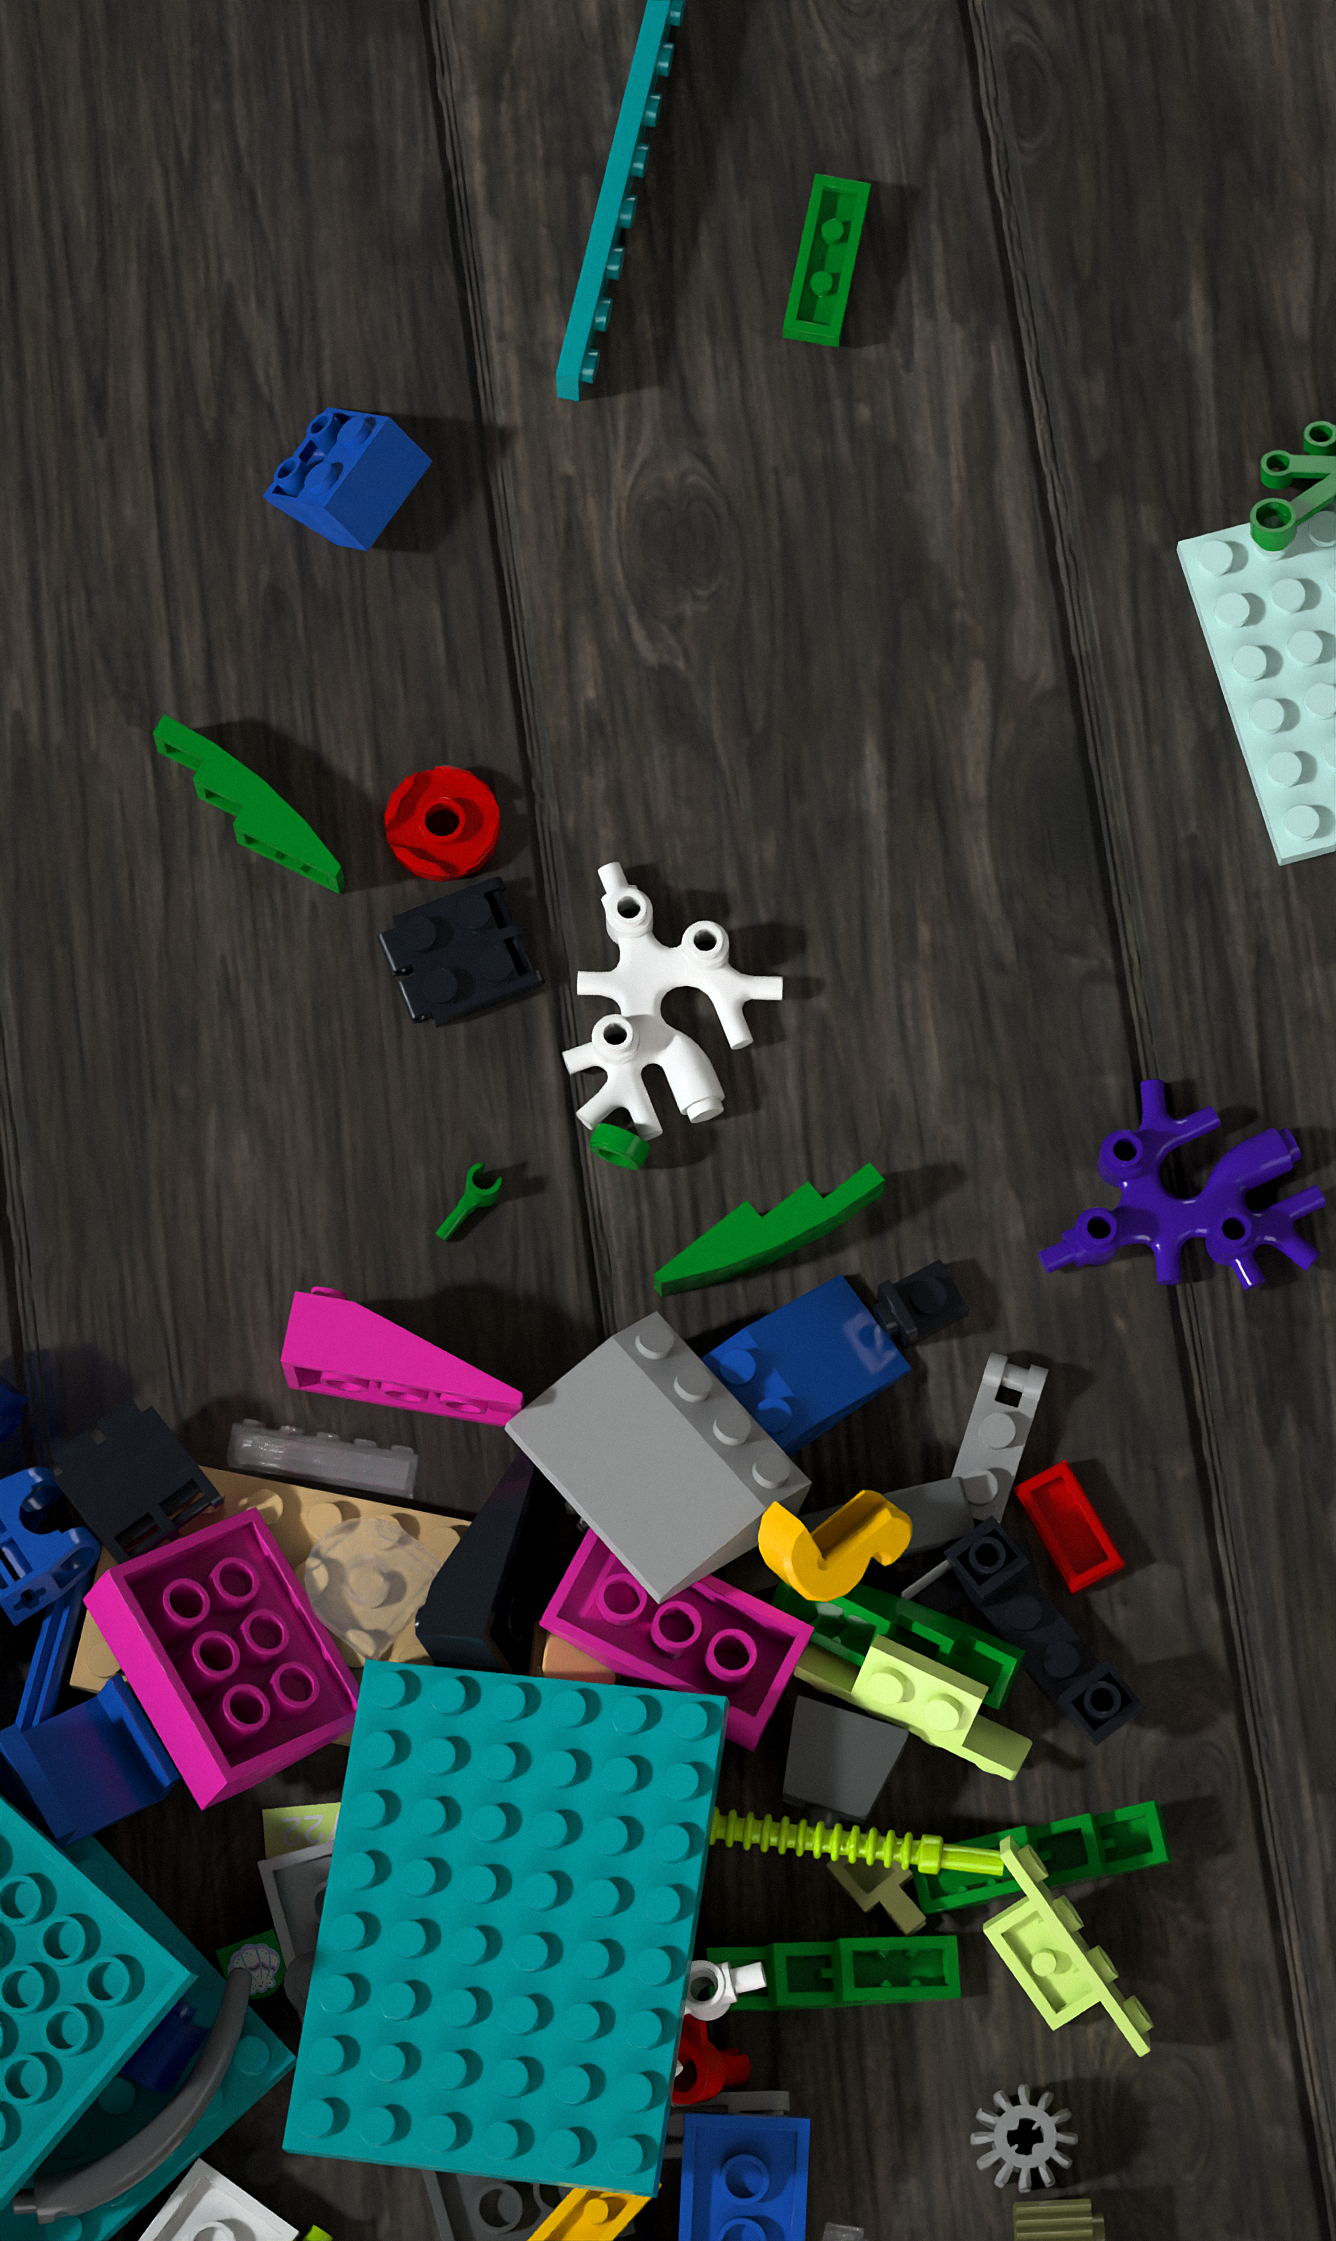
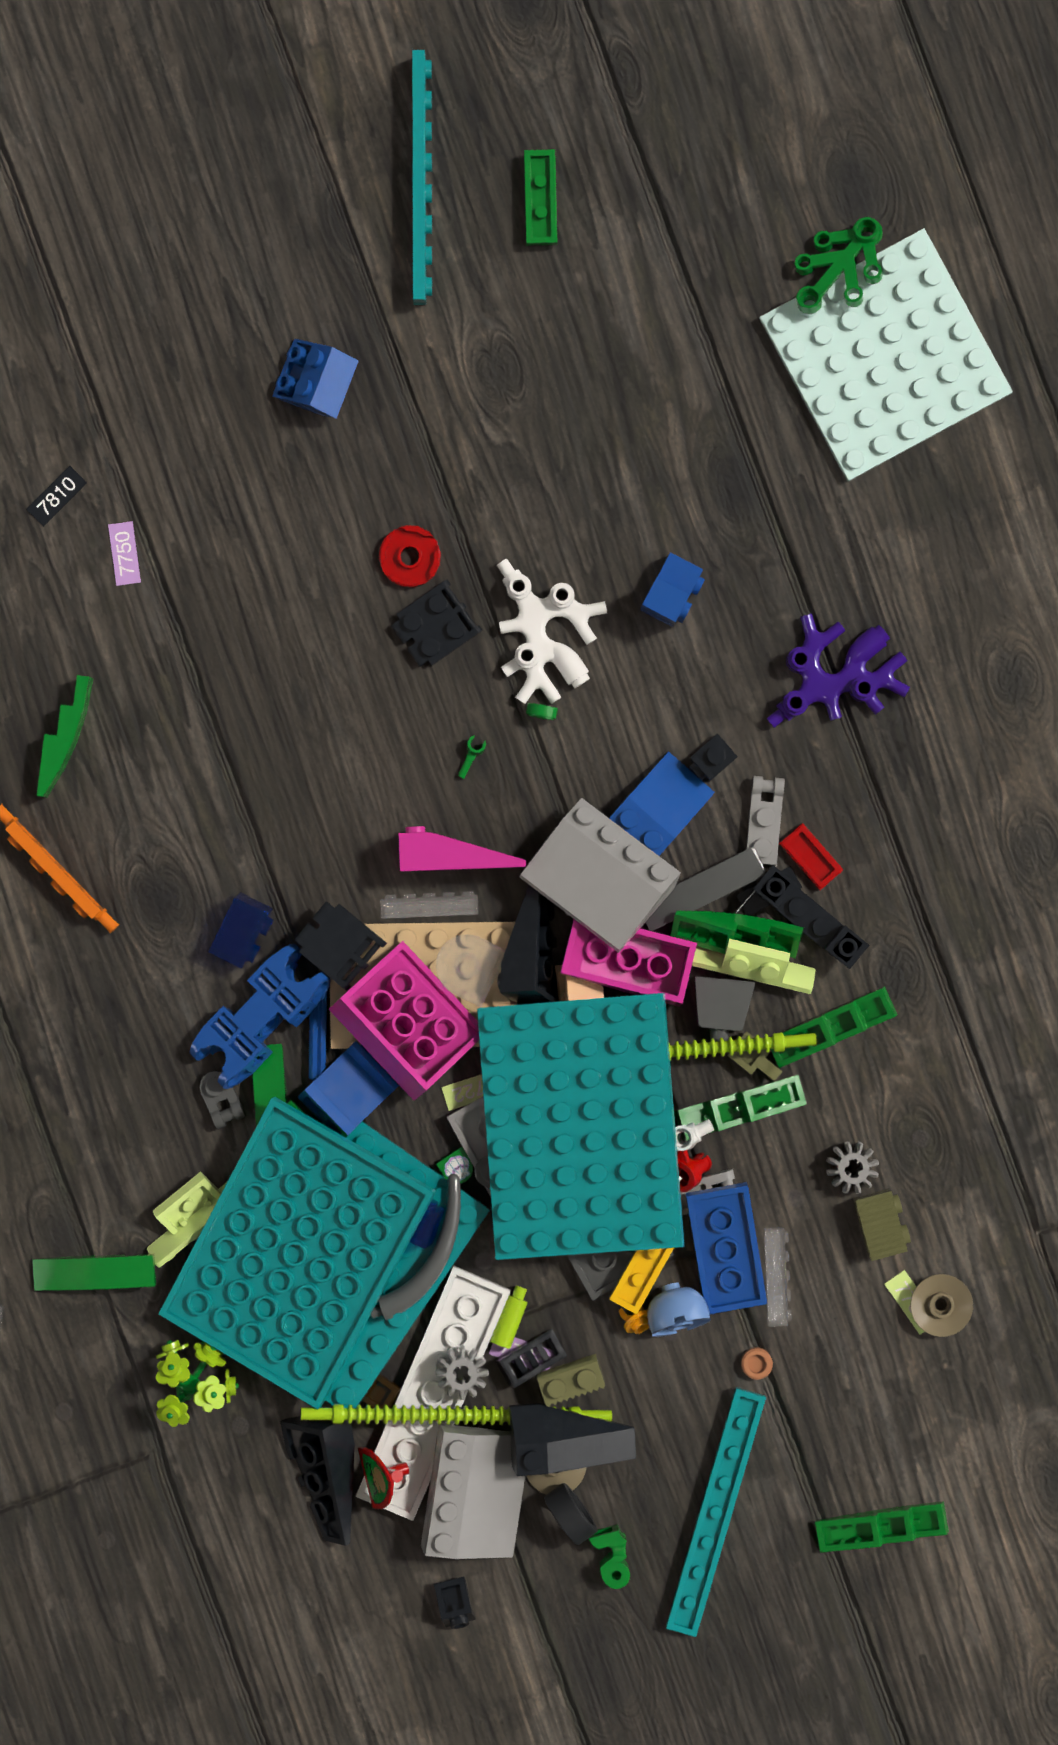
camera: 20 degrees left, 15 degrees up
green slope [153,714,345,894] -> none
green slope [654,1162,885,1297] -> none
yellow animal [758,1490,913,1602] -> none
yellowish green bracket [983,1835,1154,2057] -> none
none -> blue brick [641,552,705,627]

